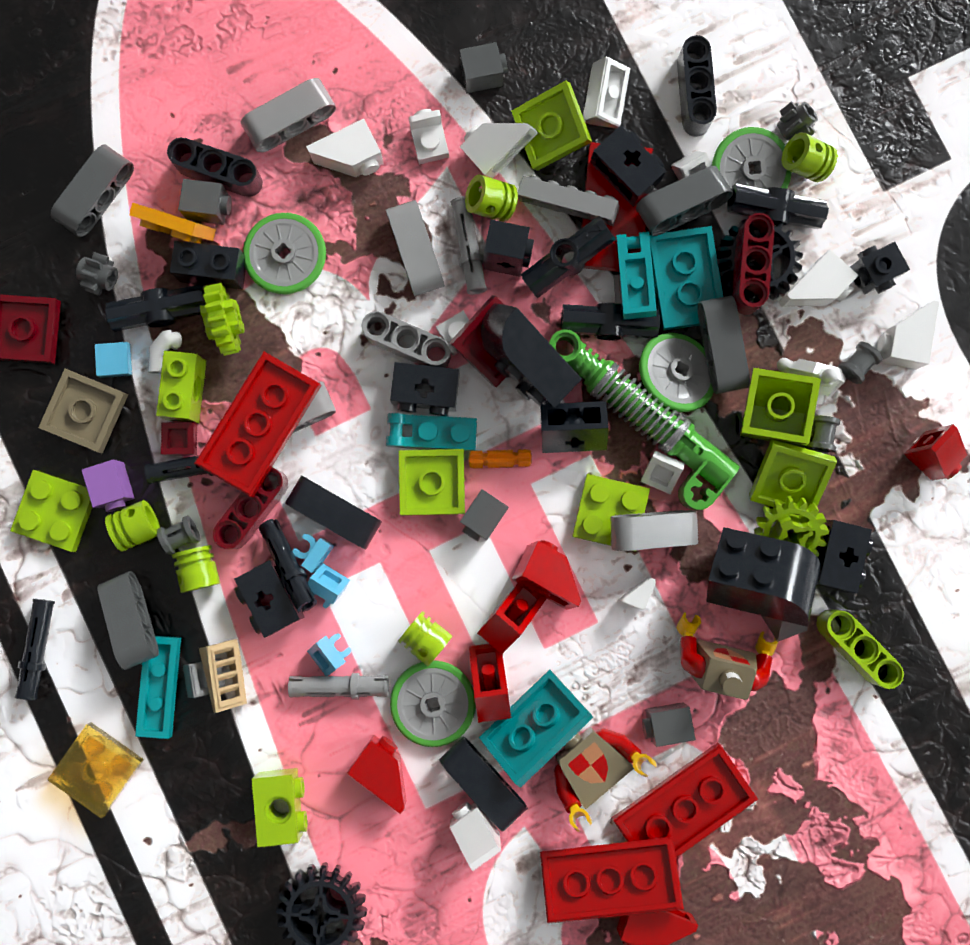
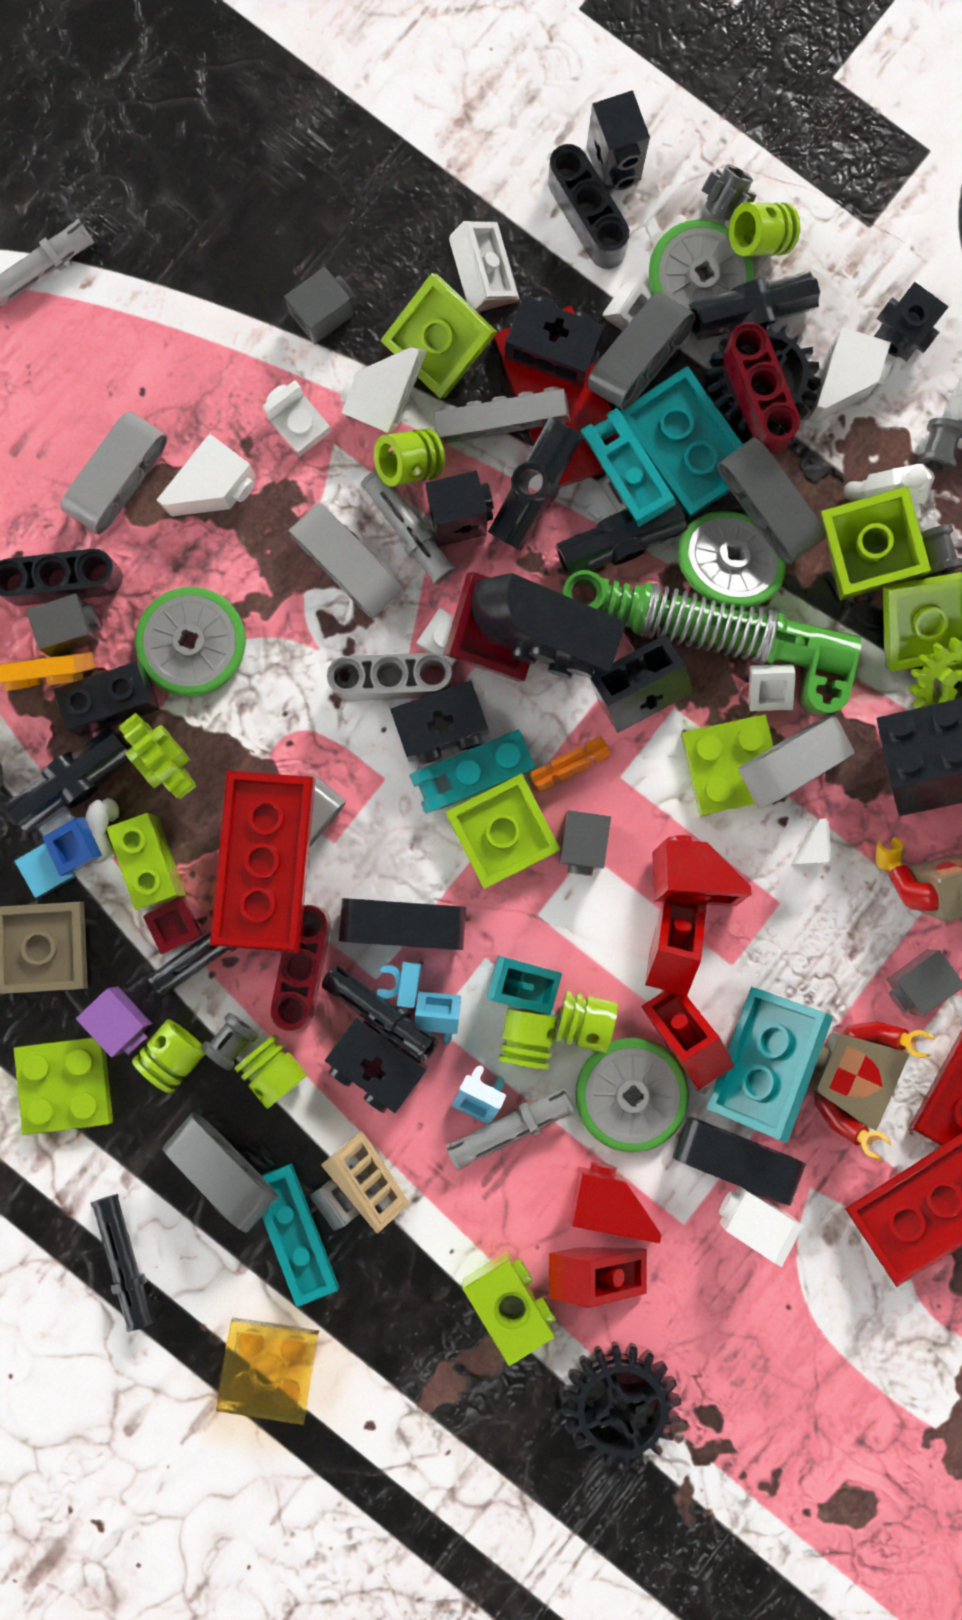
camera: 20 degrees left, 0 degrees up
none -> blue plate [42,817,102,876]
none -> teal slope [487,955,562,1015]
none -> lime piece [498,1008,558,1070]
none -> red slope [549,1247,647,1308]
none -> black brick [586,90,650,190]

